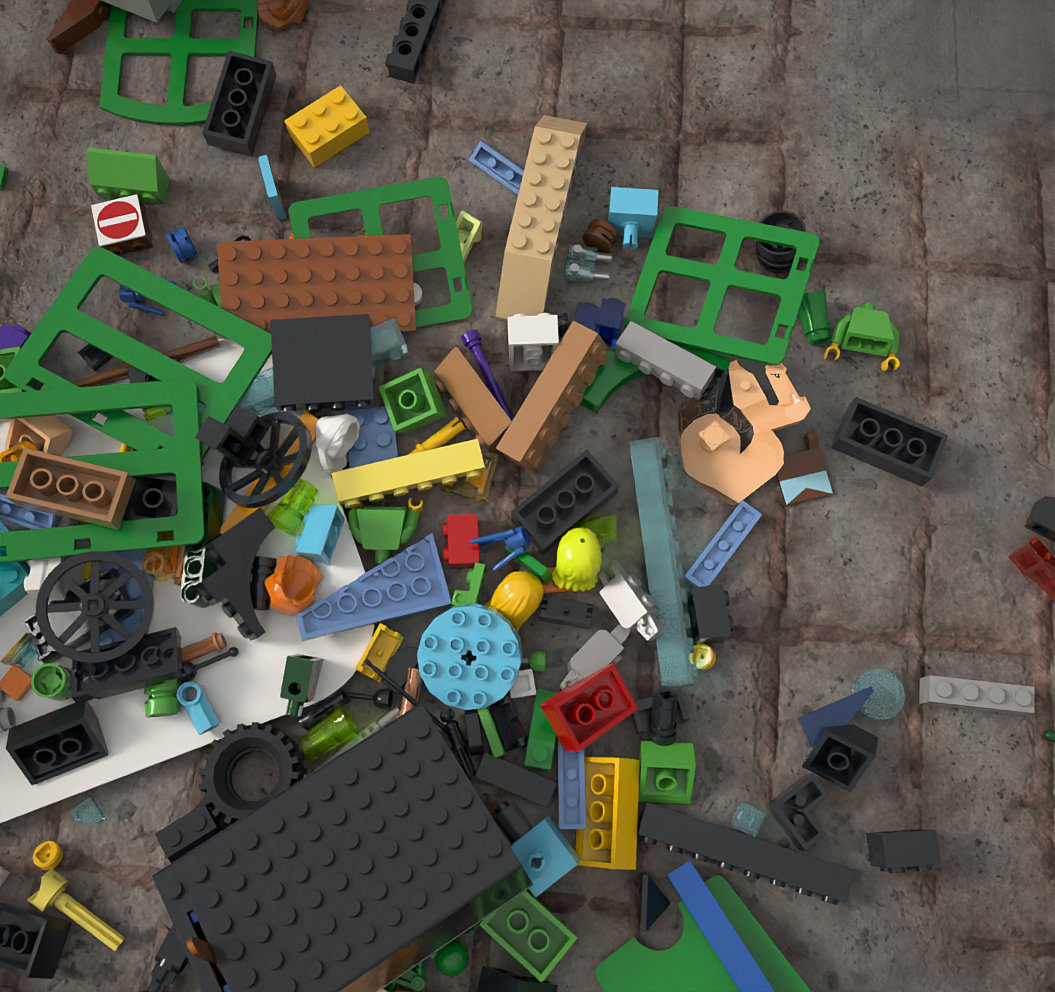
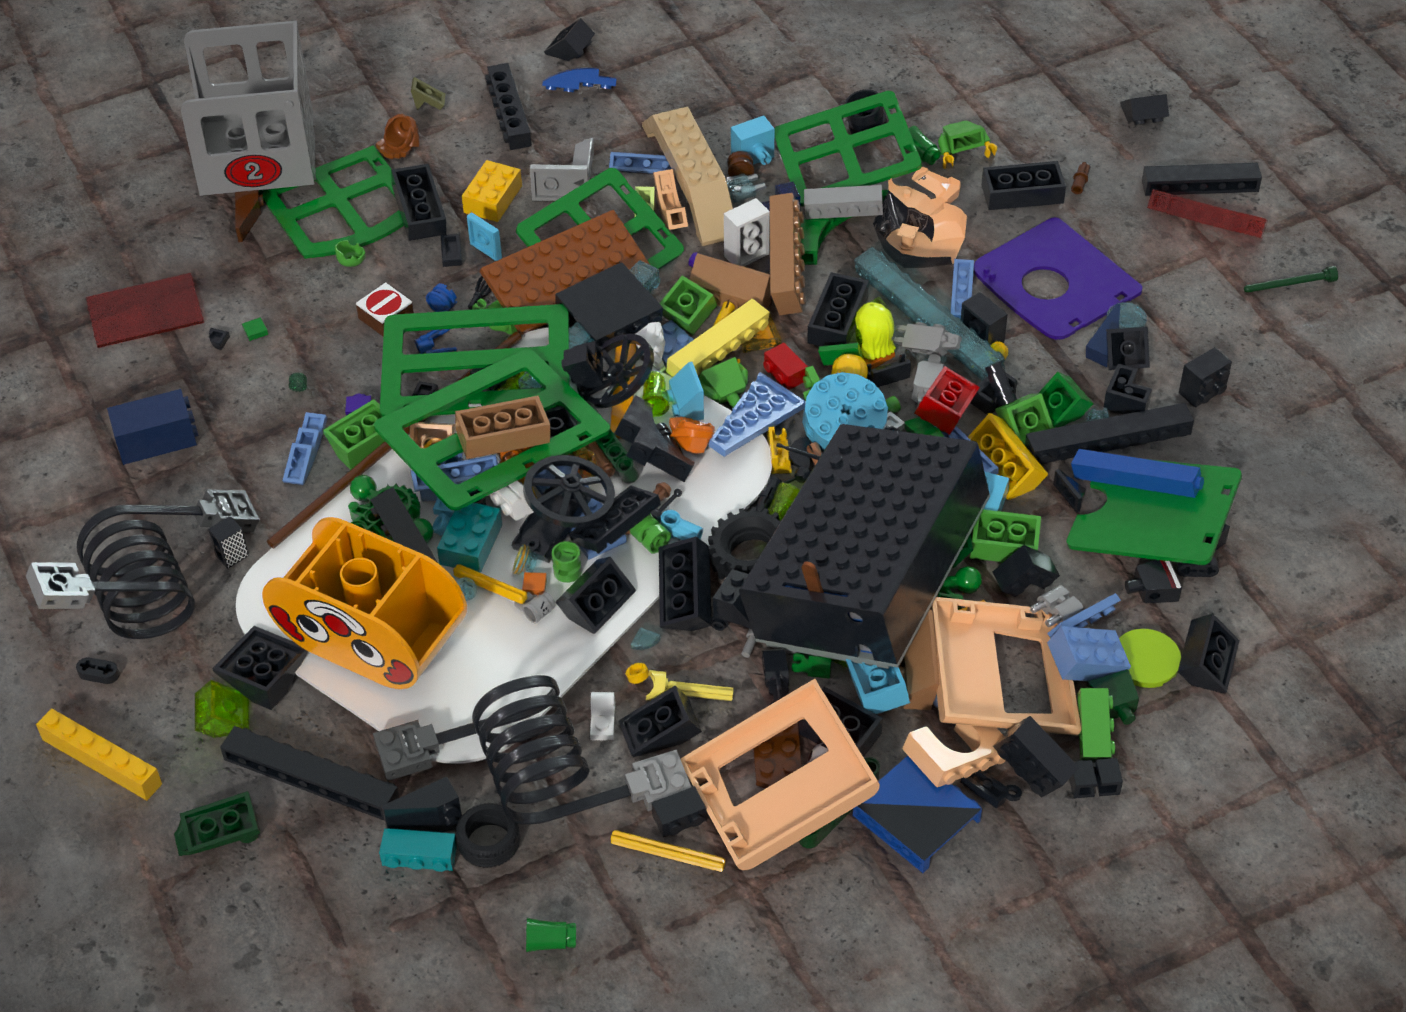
camera: 30 degrees left, 25 degrees down
bright green slope [86,147,170,204] -> none
dark green torso [280,654,323,716] -> none
blue plant [470,526,530,572] -> none
reddish brown flag [776,431,833,506] -> none
light grey brick [919,675,1035,716] -> none
none -> bright green hair [335,240,366,267]
none -> black tile [441,234,462,267]
none -> light grey piece [530,138,594,202]
none -> blue slope [542,68,616,92]
none -> light nougat arch [653,169,688,230]
none -> black slope [658,536,712,631]
none -> dark purple door [973,217,1143,340]
none -> green slope [1039,372,1094,428]
none -> reddish brown axle [1071,162,1090,195]

